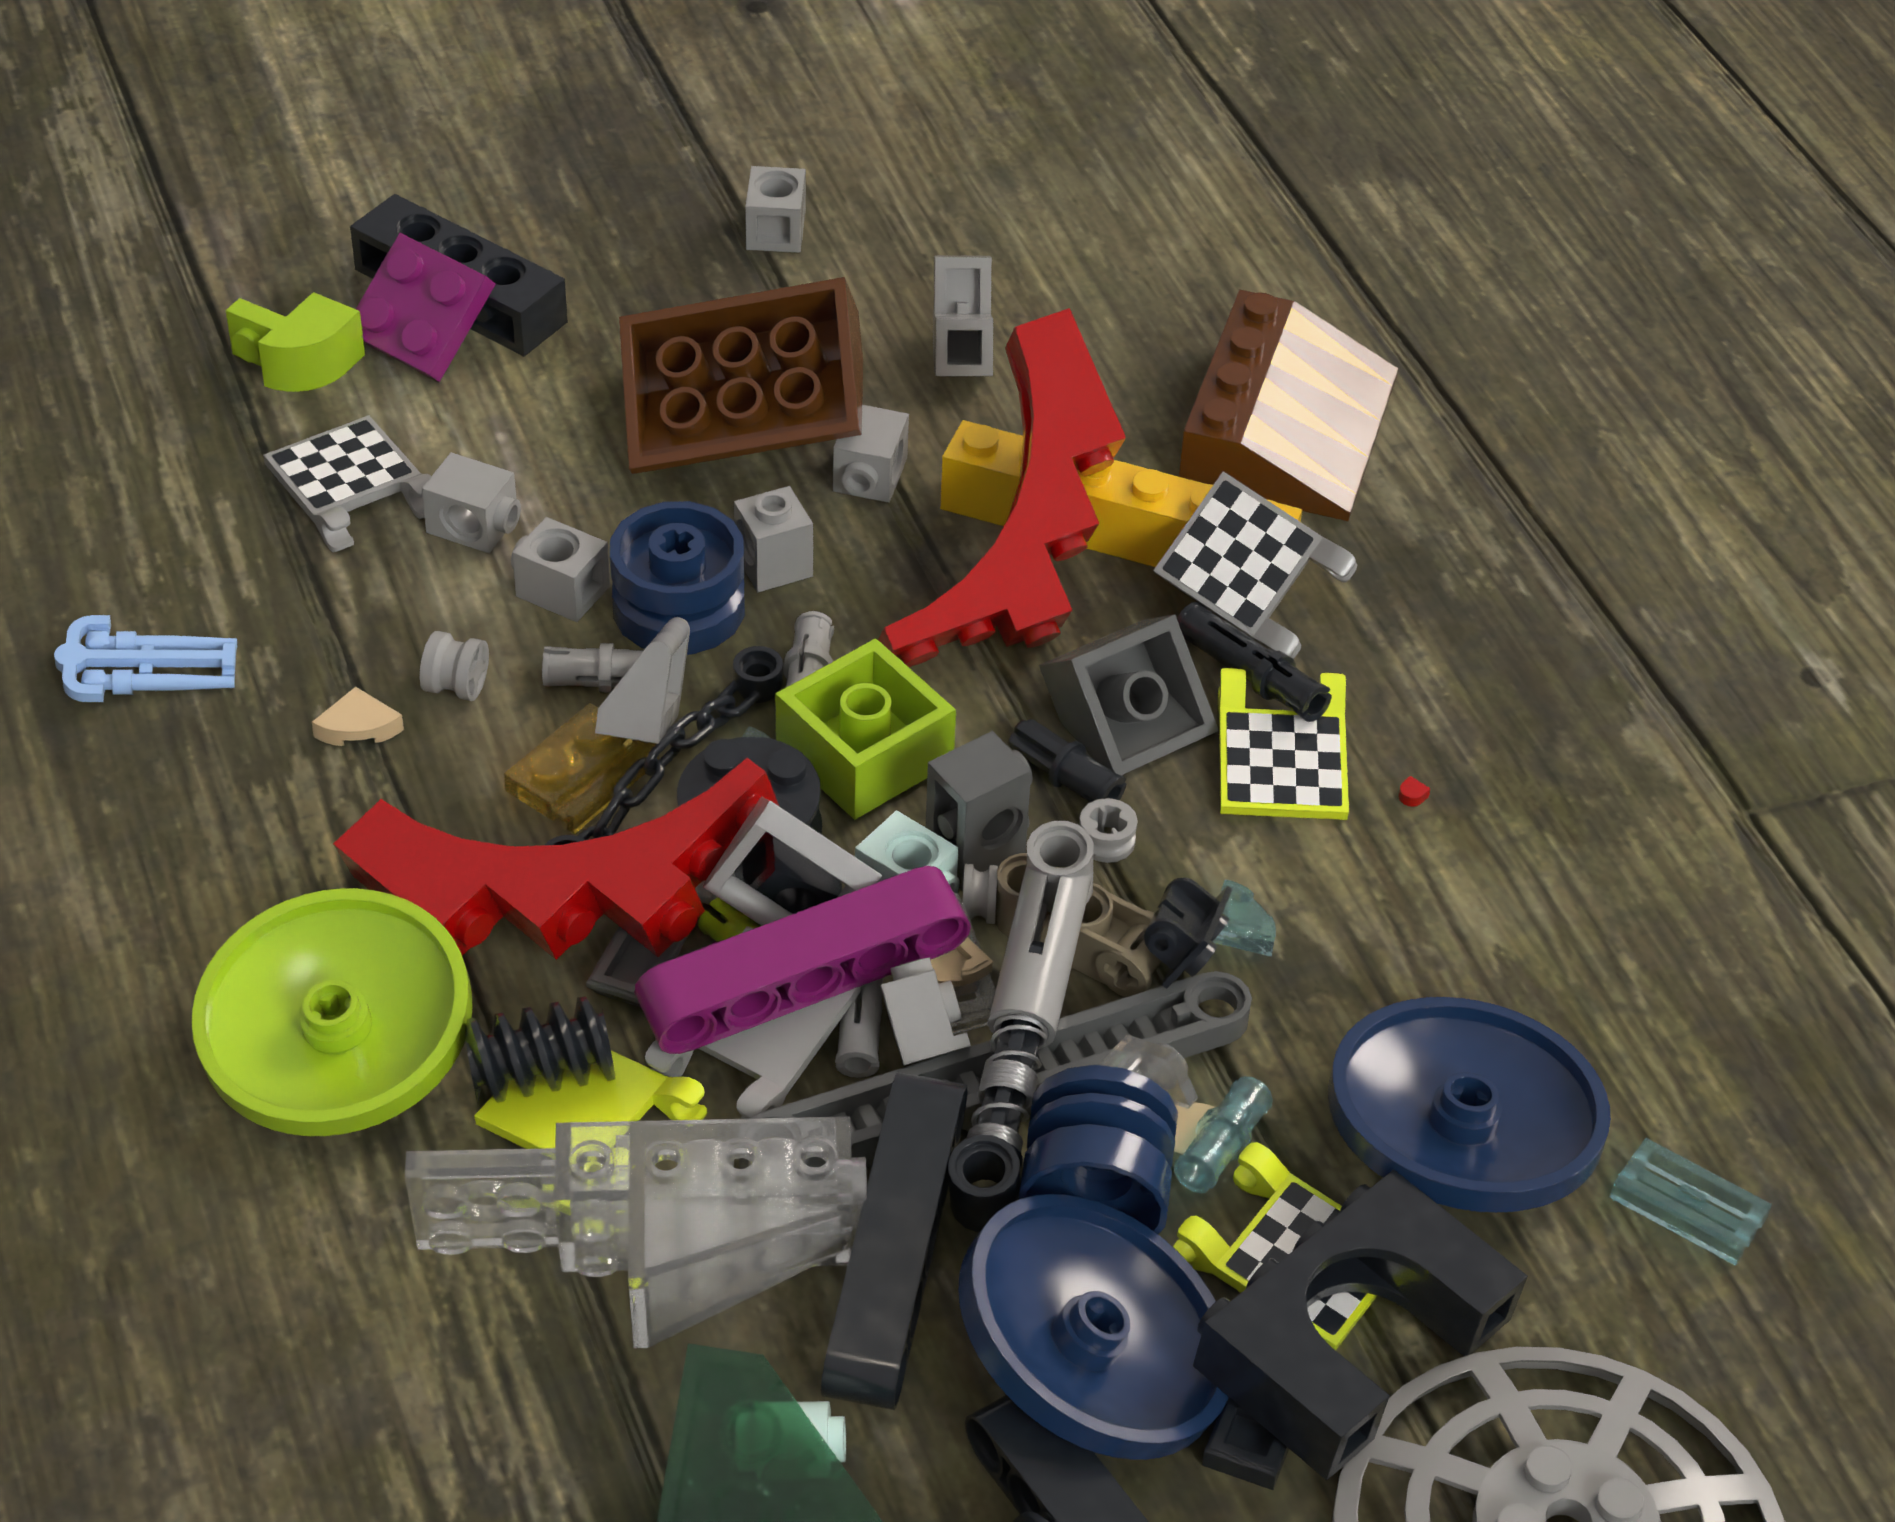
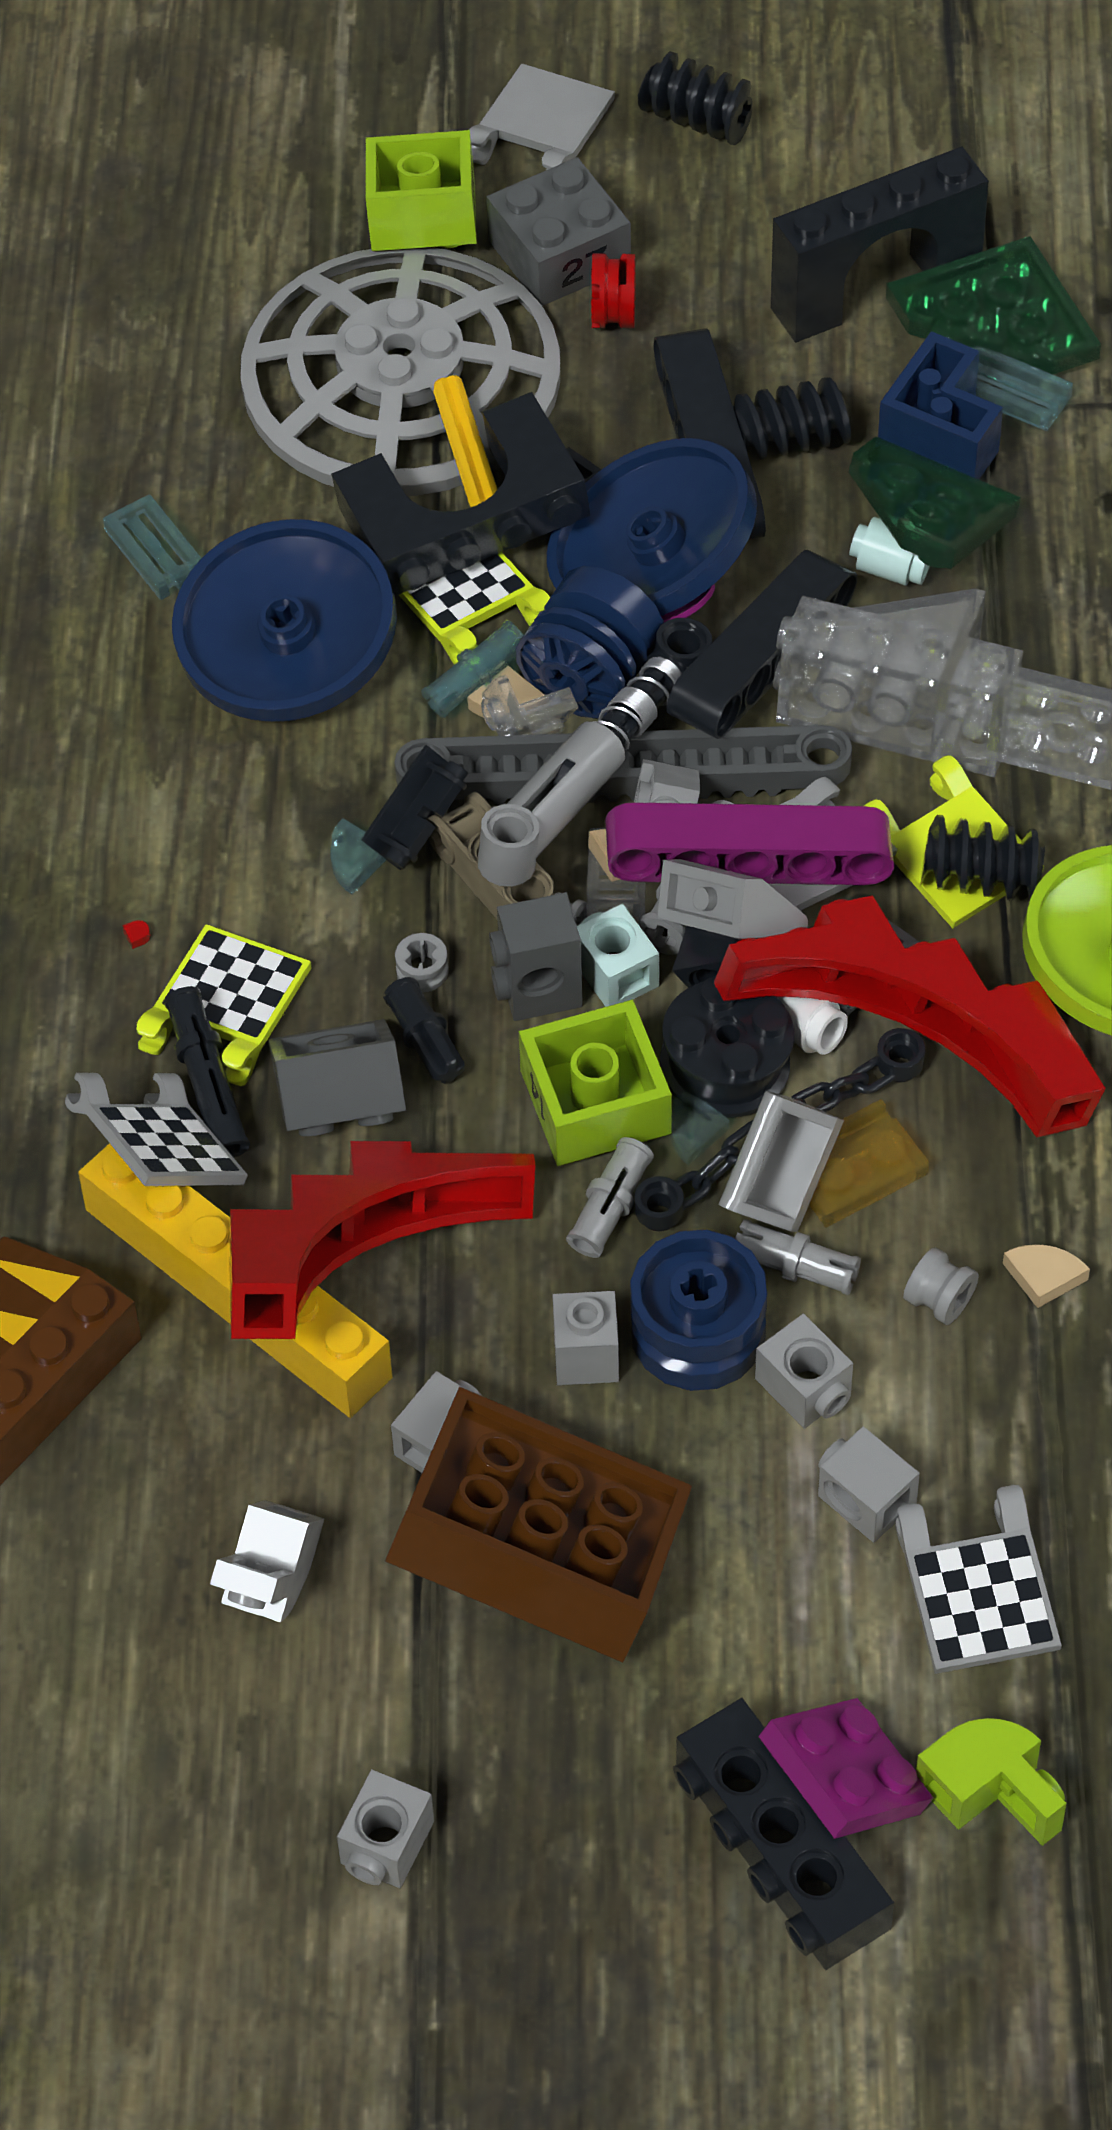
camera: 155 degrees left, 10 degrees up
none -> yellow axle [433,375,498,508]

